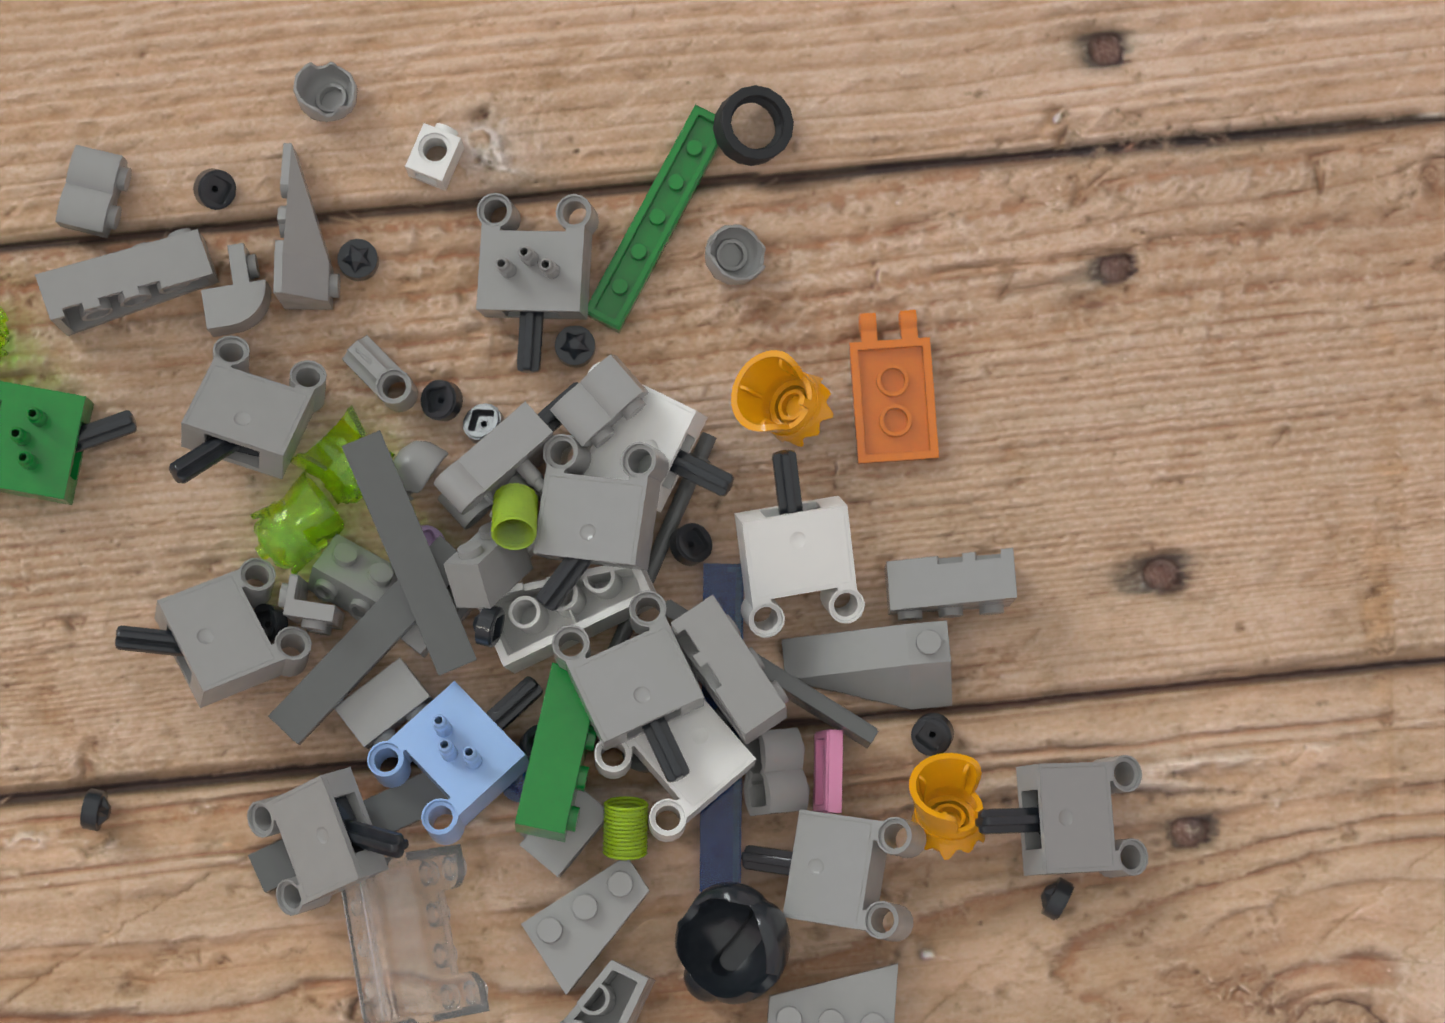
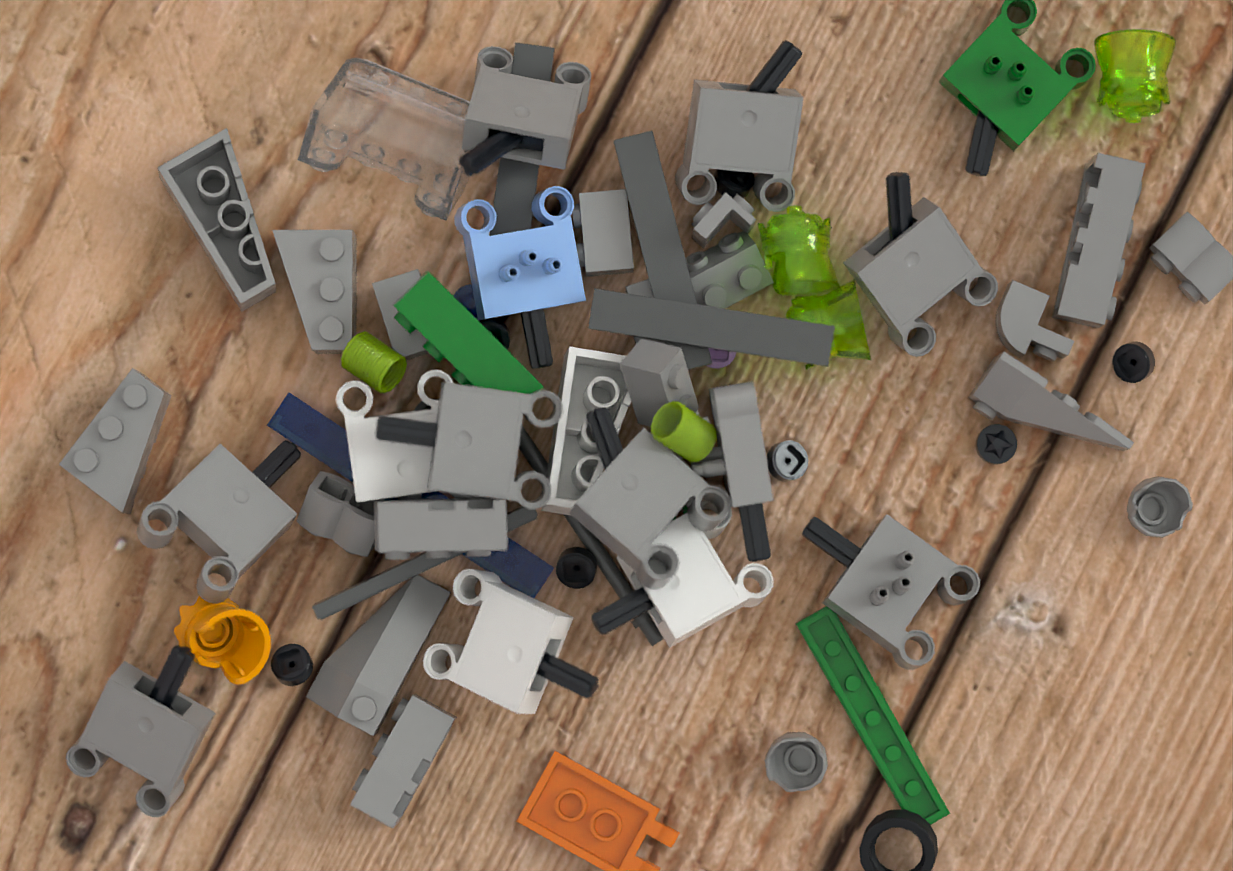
camera: 125 degrees right, 5 degrees up
light grey piece [342,335,418,412] -> none
light grey hair [393,441,448,501] -> none
white brick [405,123,464,191] -> none
black tile [421,380,463,421] -> none
black tile [473,605,505,648] -> none
light grey brick [550,354,649,448] -> none
black tile [555,325,596,368] -> none
black piece [675,882,790,1005] -> none
light orange hat [731,350,834,447] -> none
bright pink tile [813,729,843,814] -> none
black tile [1041,877,1074,920] -> none

